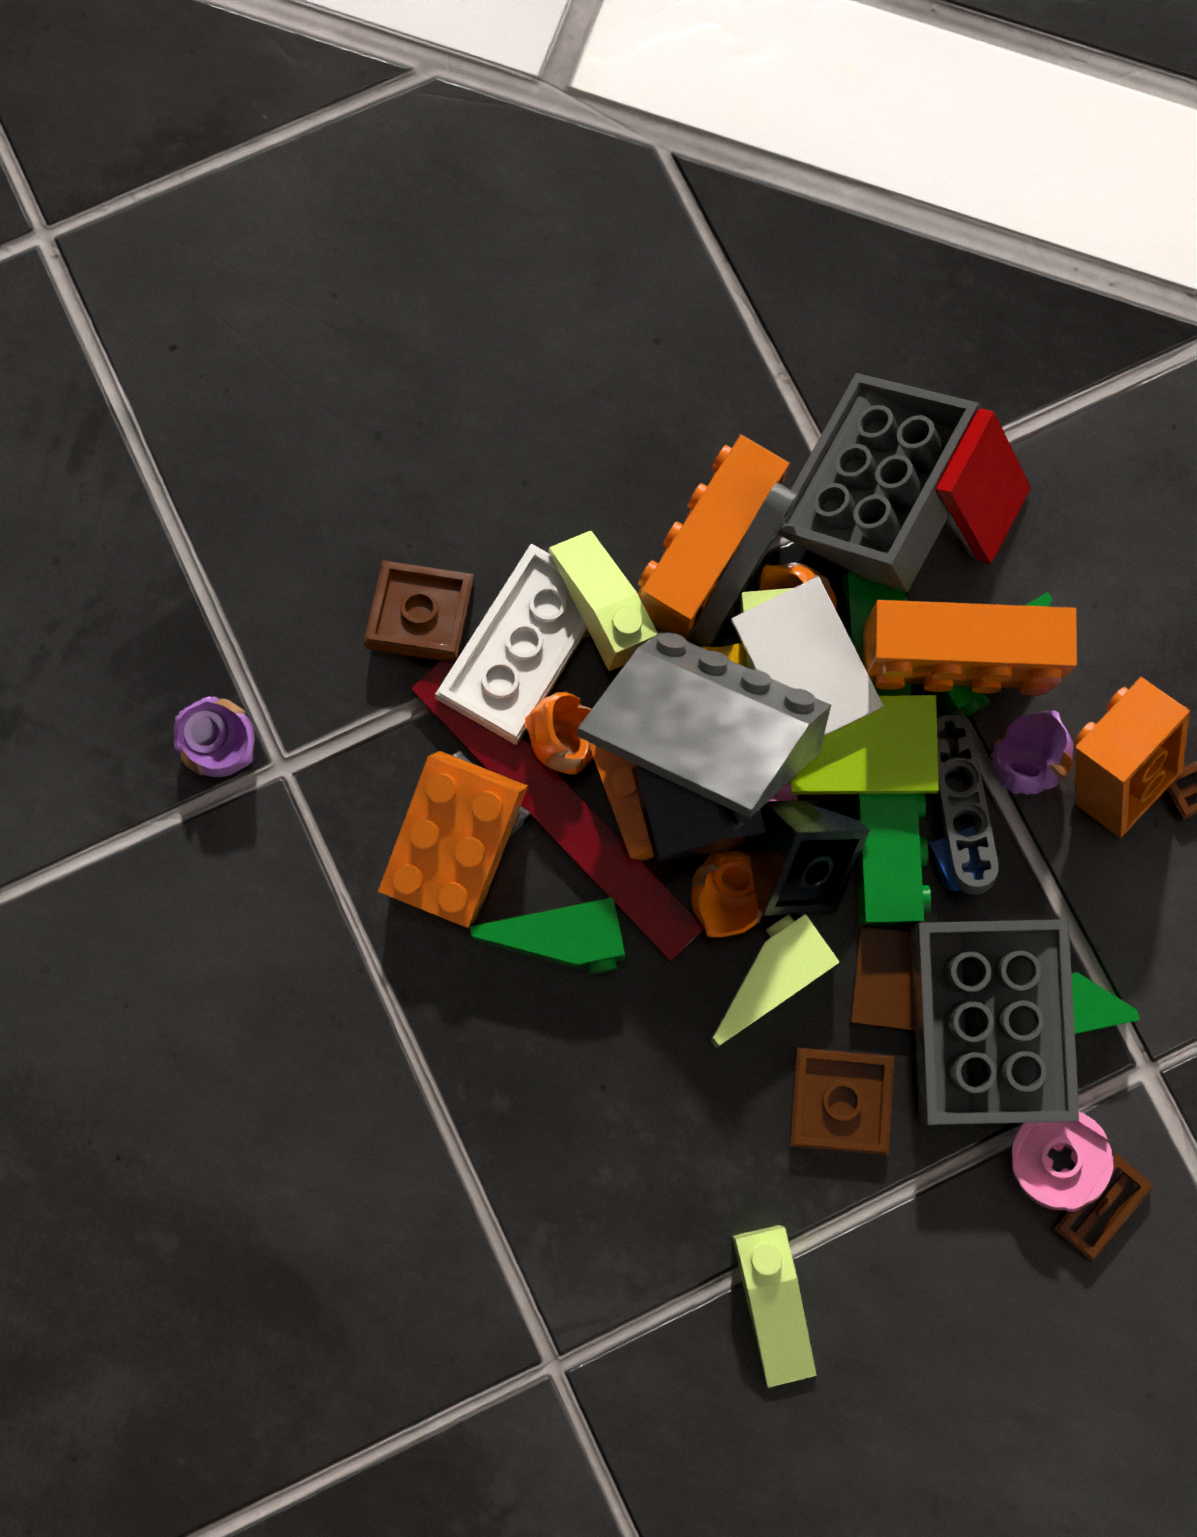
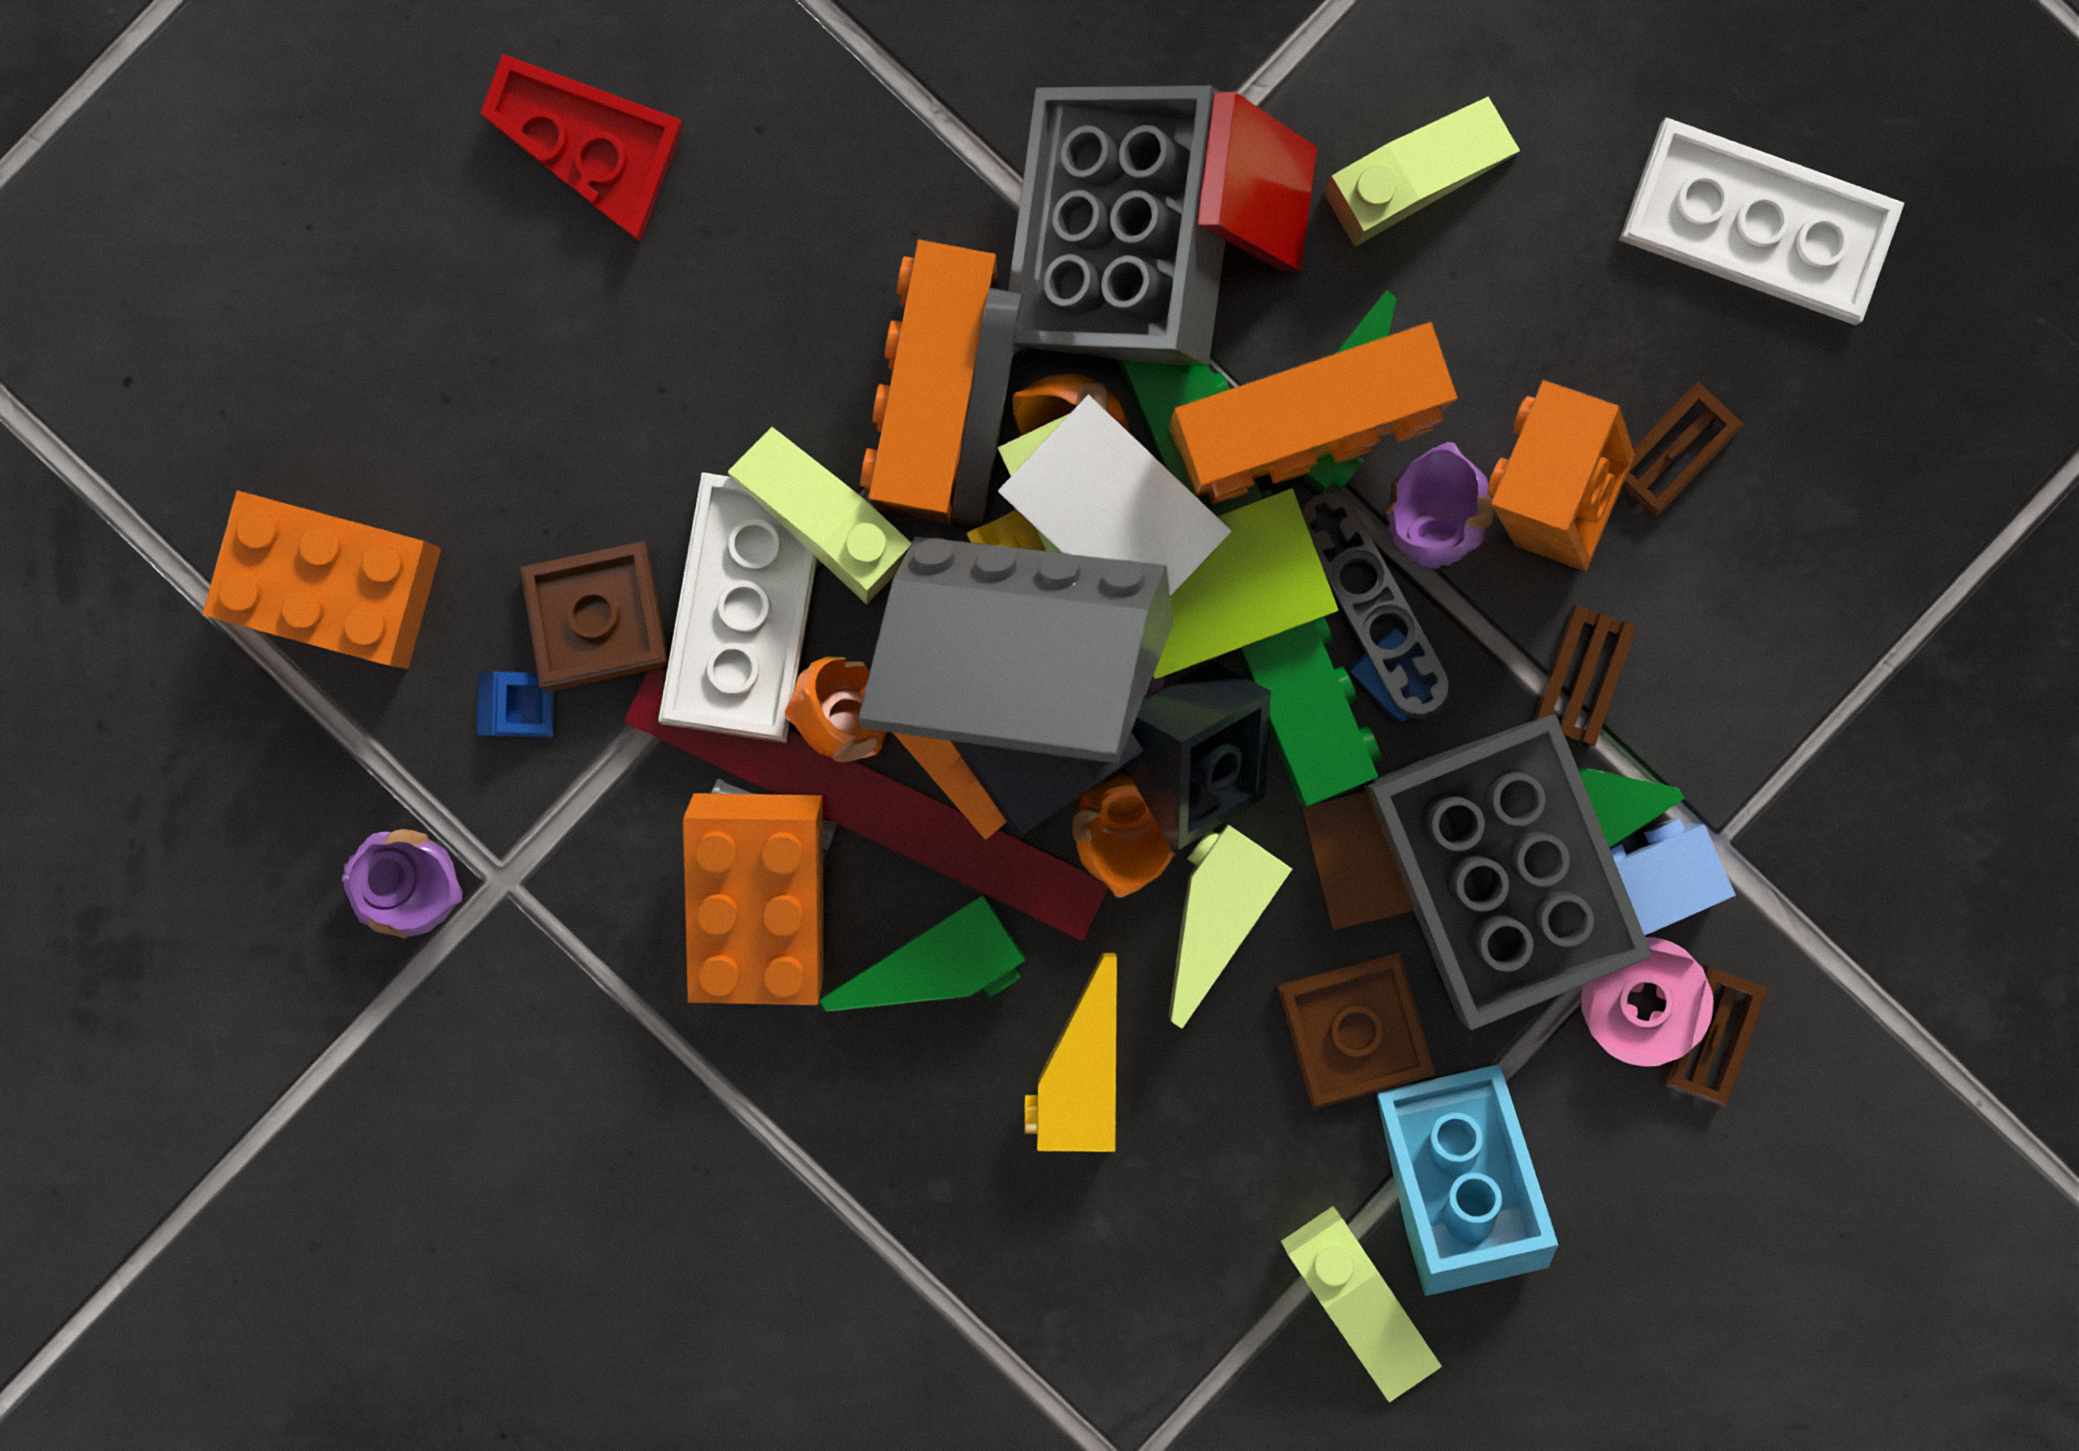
camera: 20 degrees left, 10 degrees up
none -> orange brick [202,490,442,669]
none -> blue slope [477,672,554,737]
none -> red wing [480,54,684,244]
none -> yellow slope [1025,953,1117,1152]
none -> yellowish green slope [1324,97,1520,247]
none -> medium azure slope [1376,1064,1558,1296]
none -> reddish brown tile [1533,605,1637,746]
none -> light blue brick [1610,817,1736,936]

